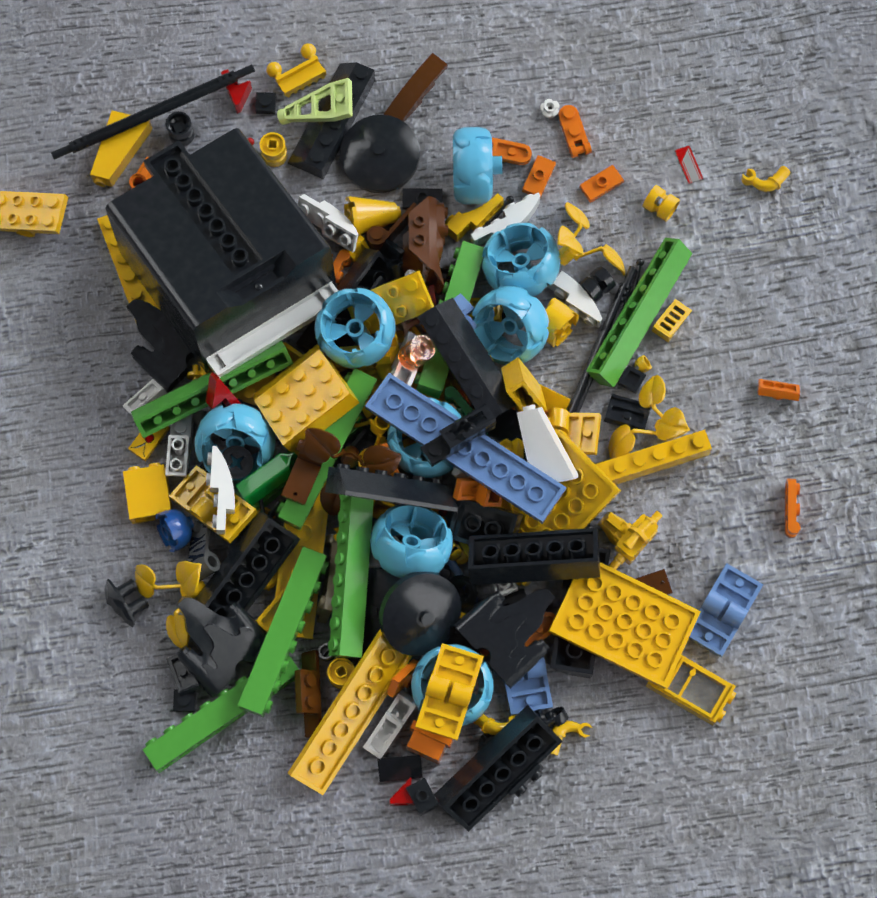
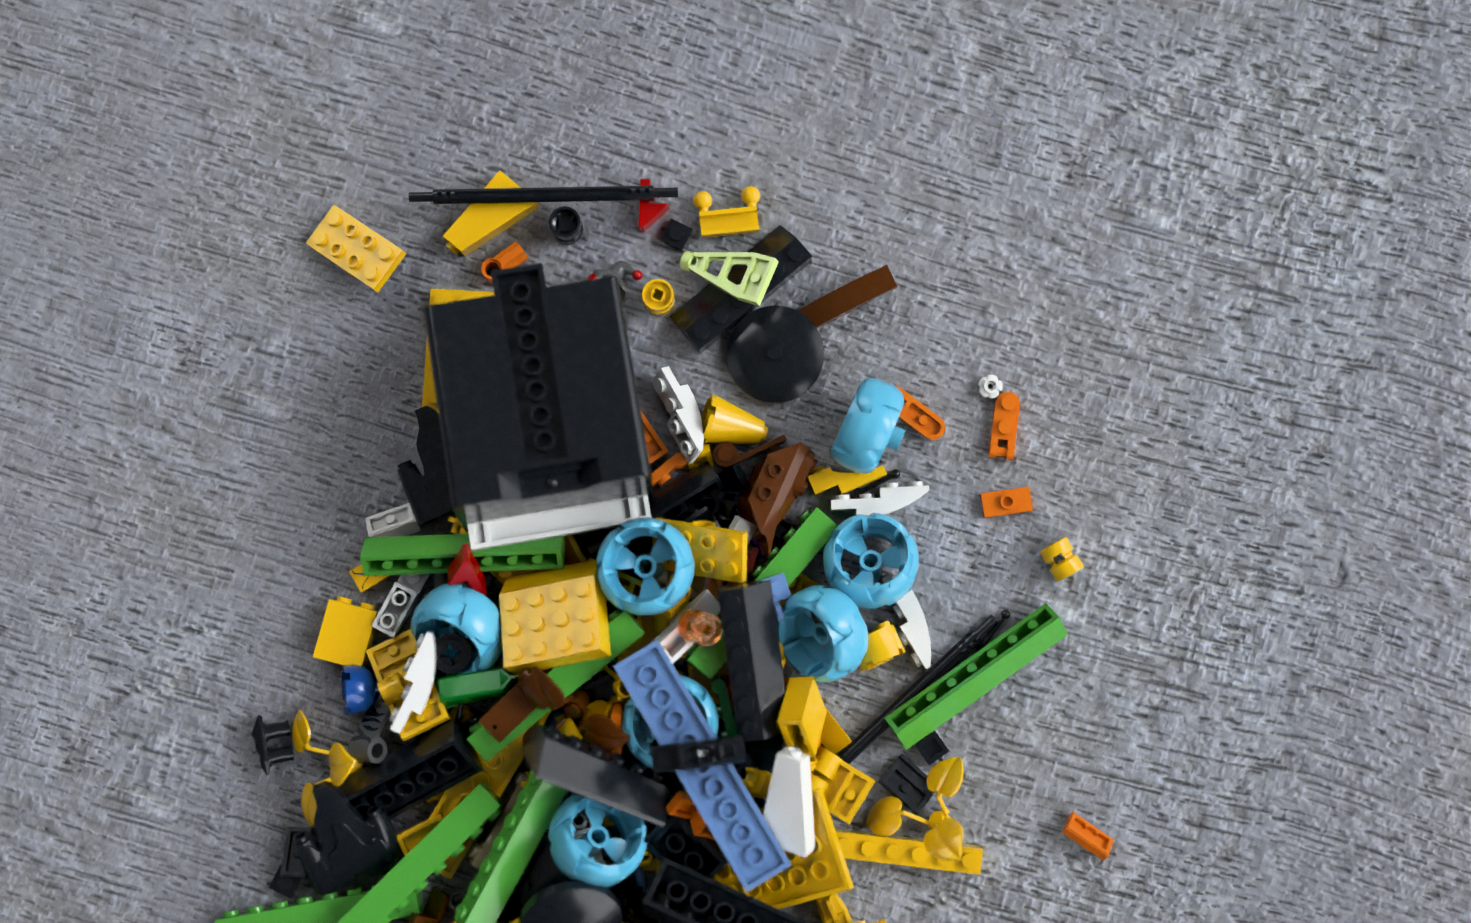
camera: 25 degrees right, 10 degrees up
black plate [402,188,443,210] -> none
orange plate [522,155,556,199] -> none
yellow plant [557,202,625,276] -> none
black wheel [579,266,616,303] -> none
yellow hinge [634,355,652,373] -> none
yellow slope [652,299,692,342] -> none
sticker [675,146,703,183] -> none
yellow piece [741,166,790,192] -> none

